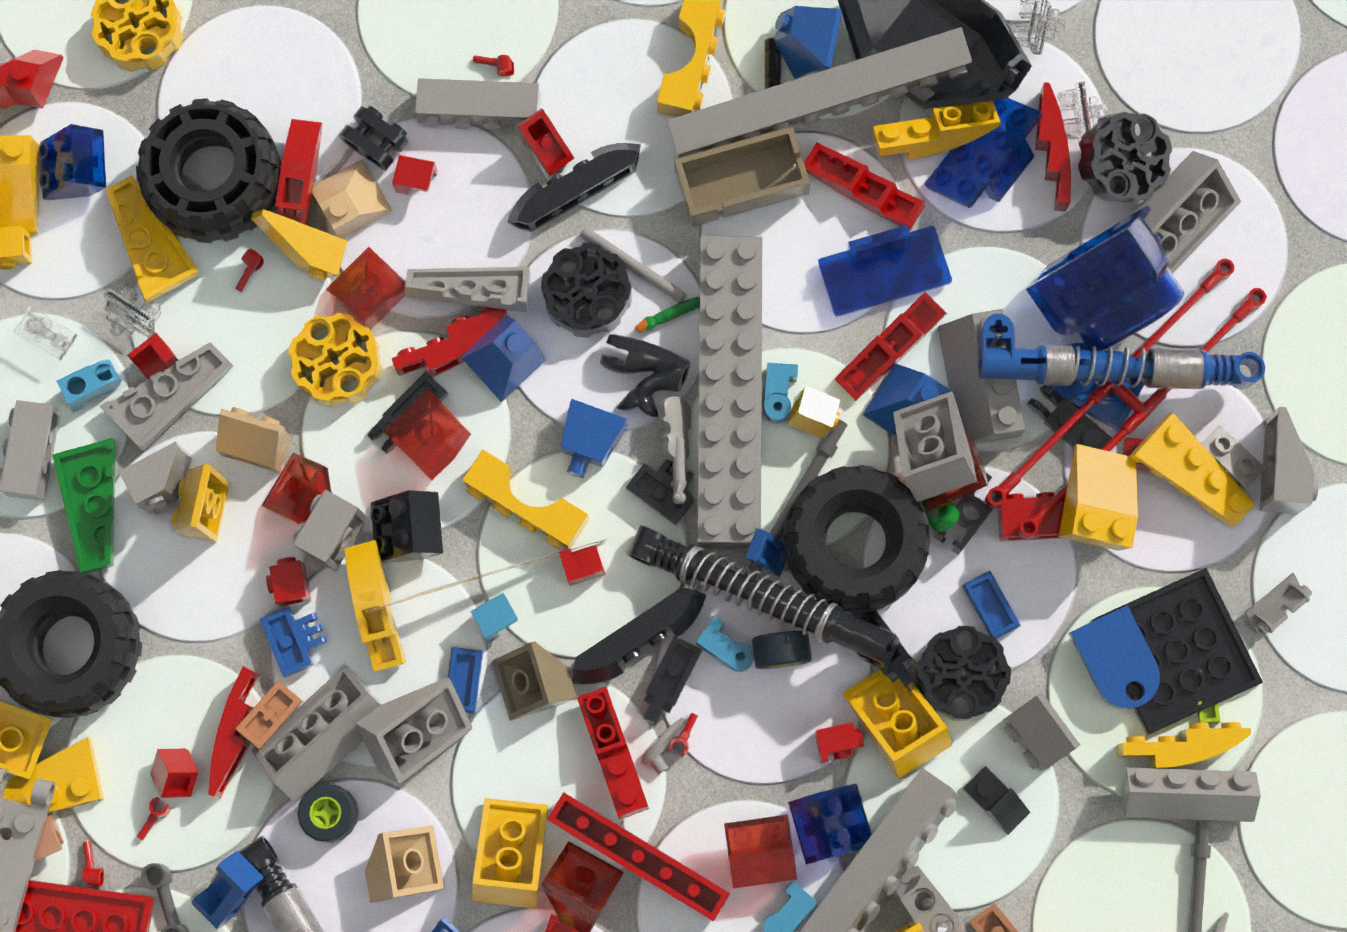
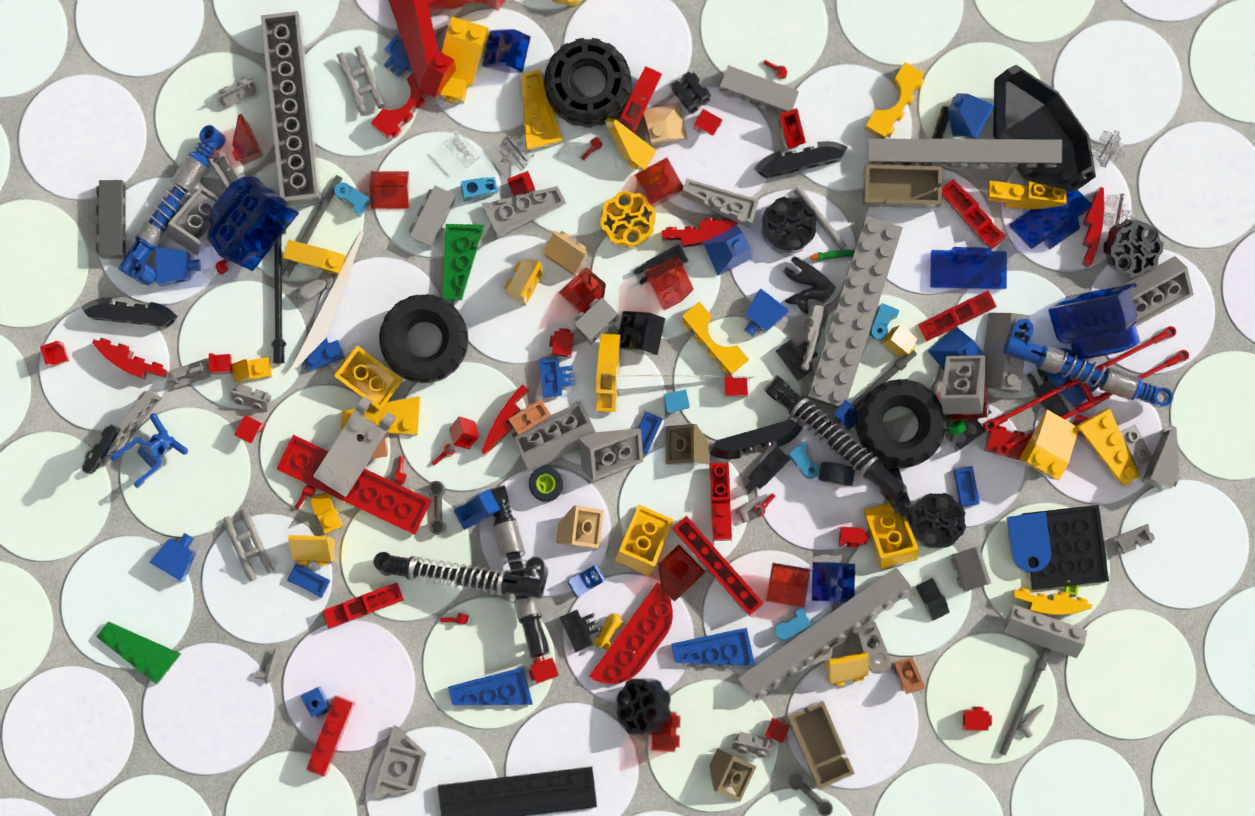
camera: 10 degrees right, 5 degrees up
light grey slope [119,442,192,515] -> none

